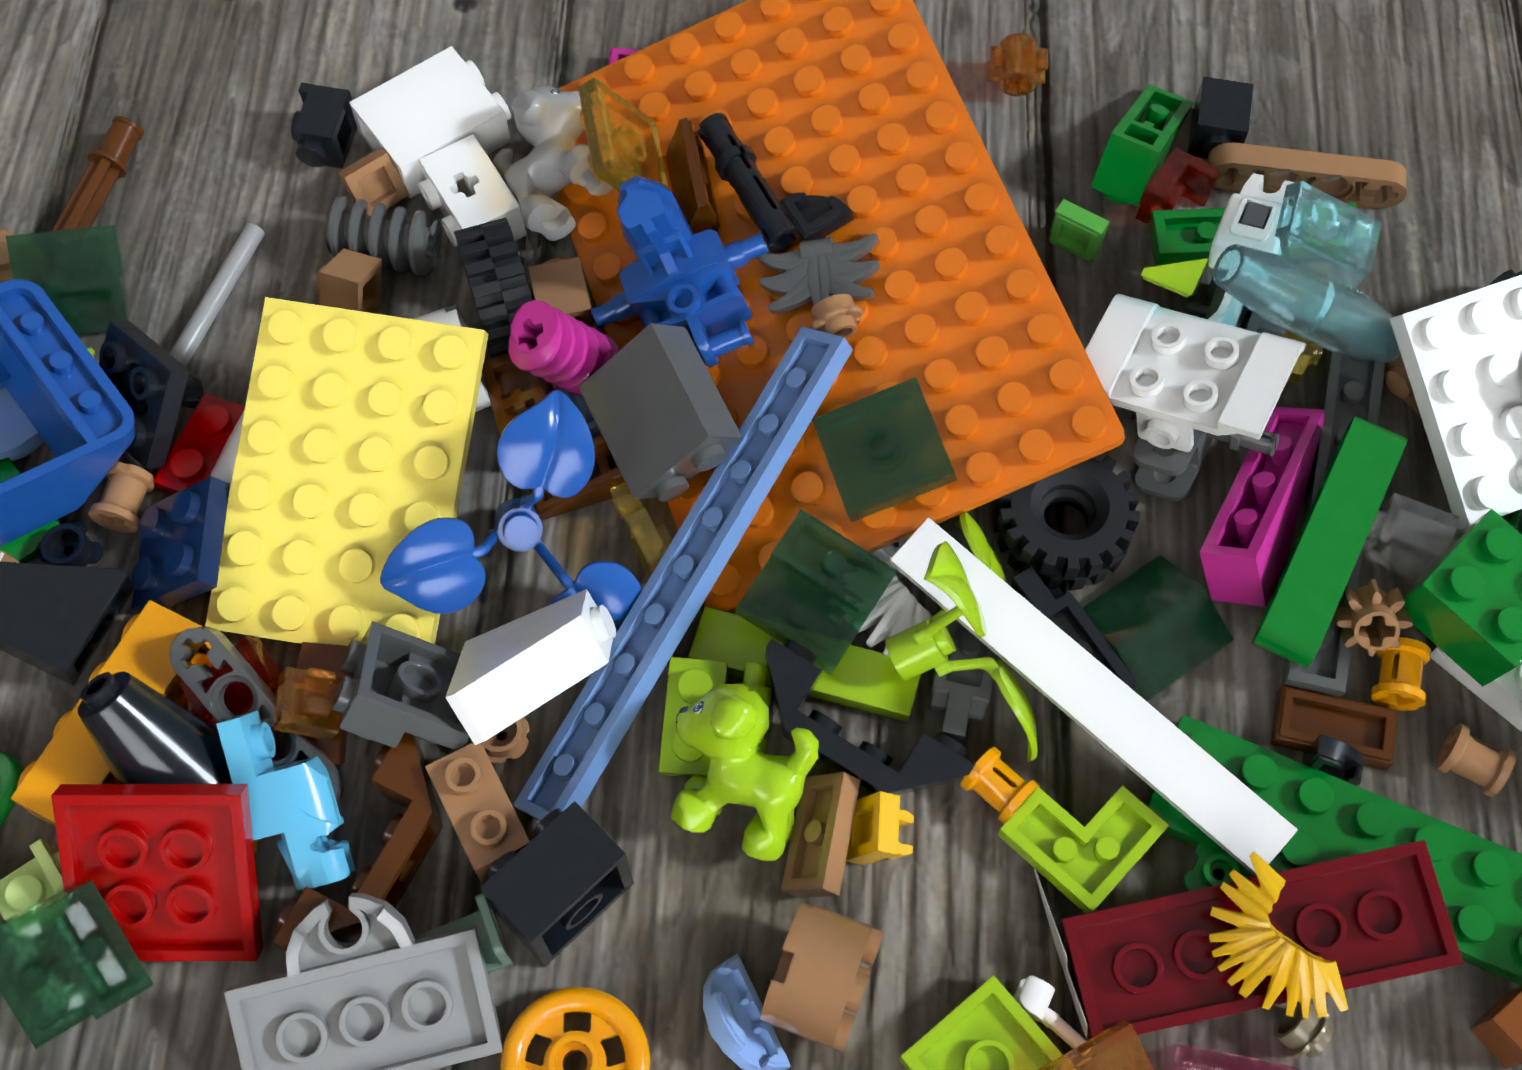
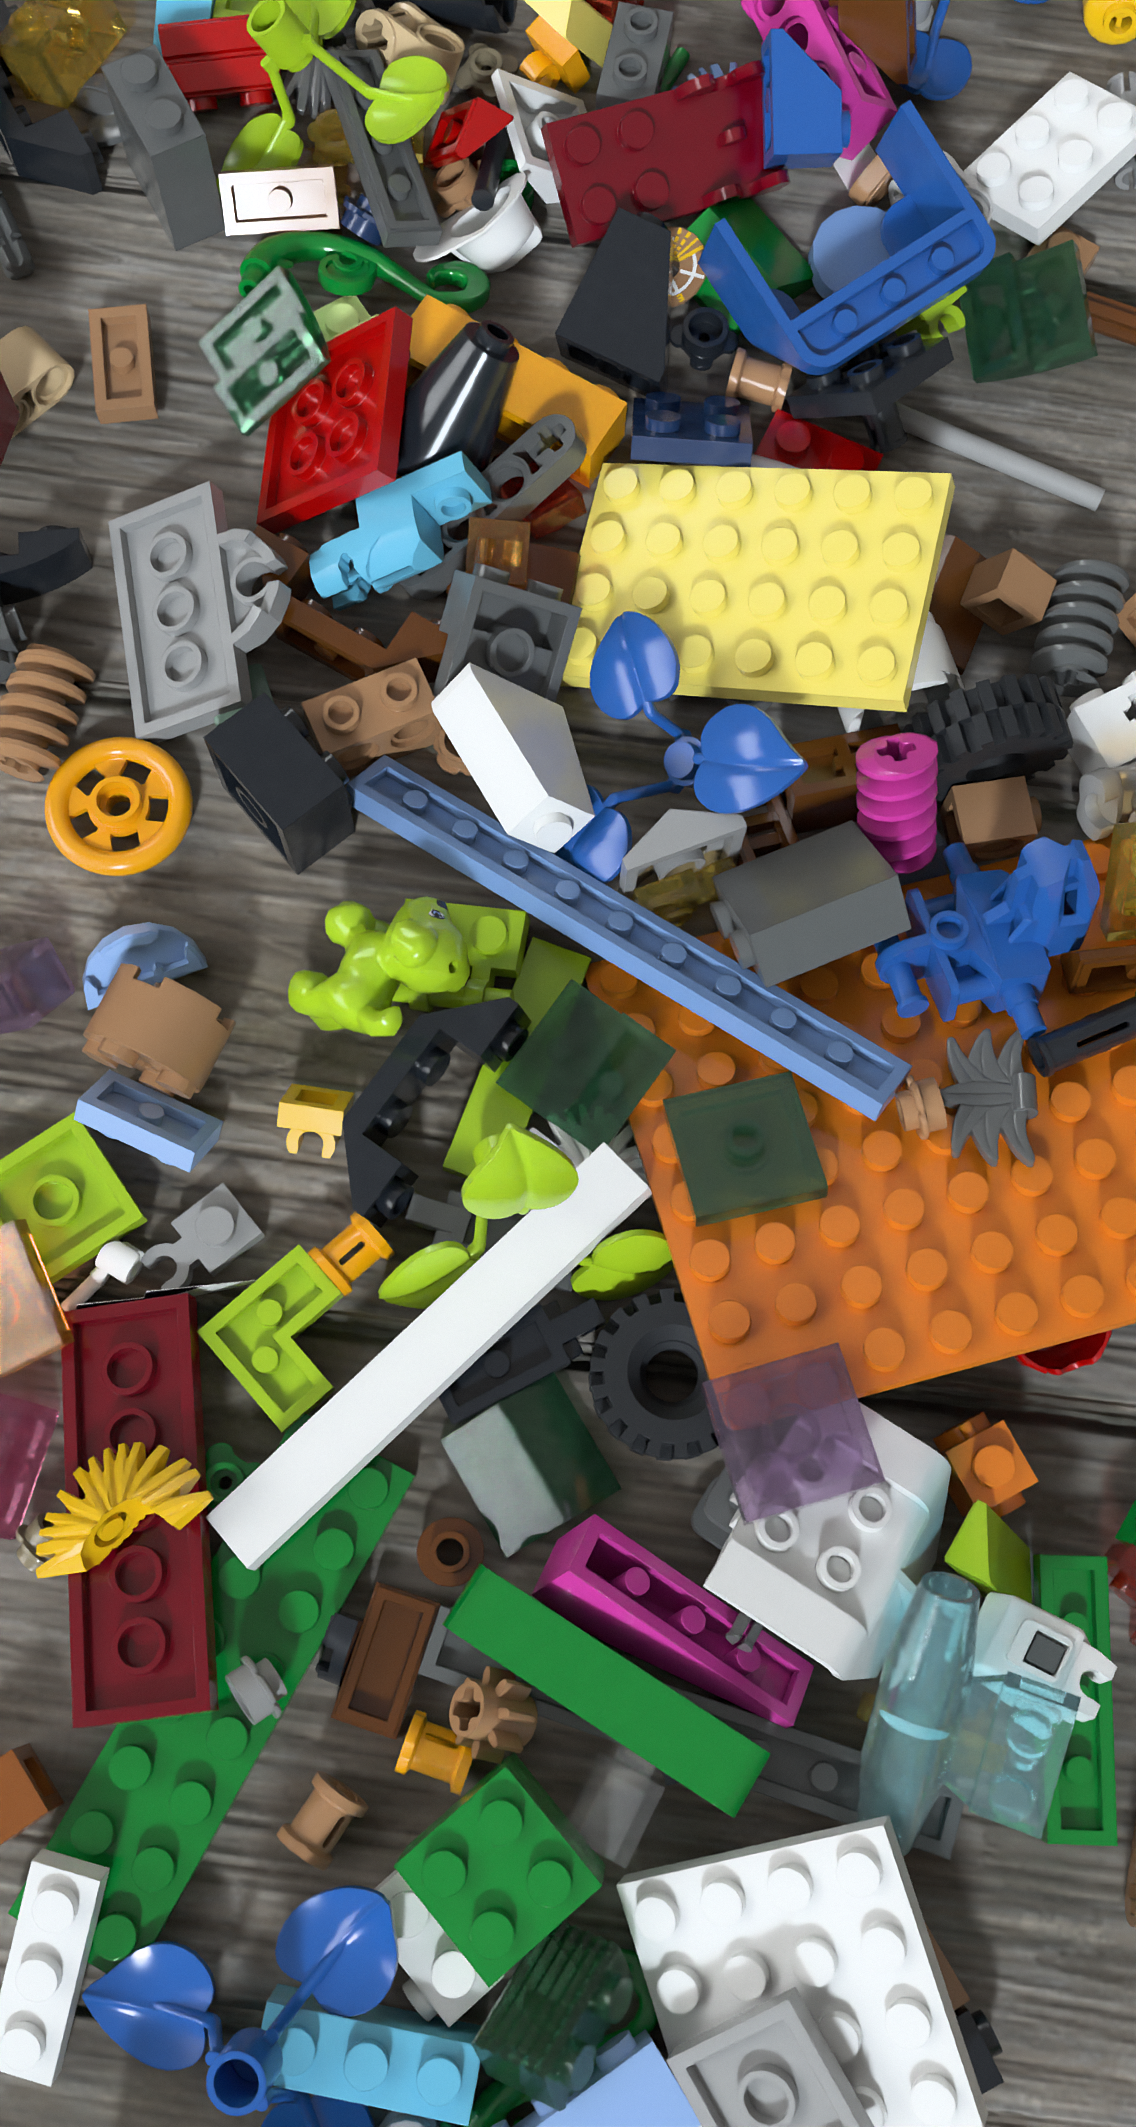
camera: 90 degrees right, 10 degrees up
black tile [779,192,854,241] -> none
medium nougat plate [781,772,861,898] -> none
bright green tile [1048,199,1110,263] -> none
none -> light blue plate [74,1069,223,1173]
none -> light grey plate [141,1183,266,1289]
none -> light grey plate [225,1656,287,1725]
none -> reddish brown plate [417,1517,484,1587]
none -> light grey slope [618,809,747,905]
none -> clear purple plate [701,1342,885,1526]
none -> orange brick [933,1412,1039,1517]

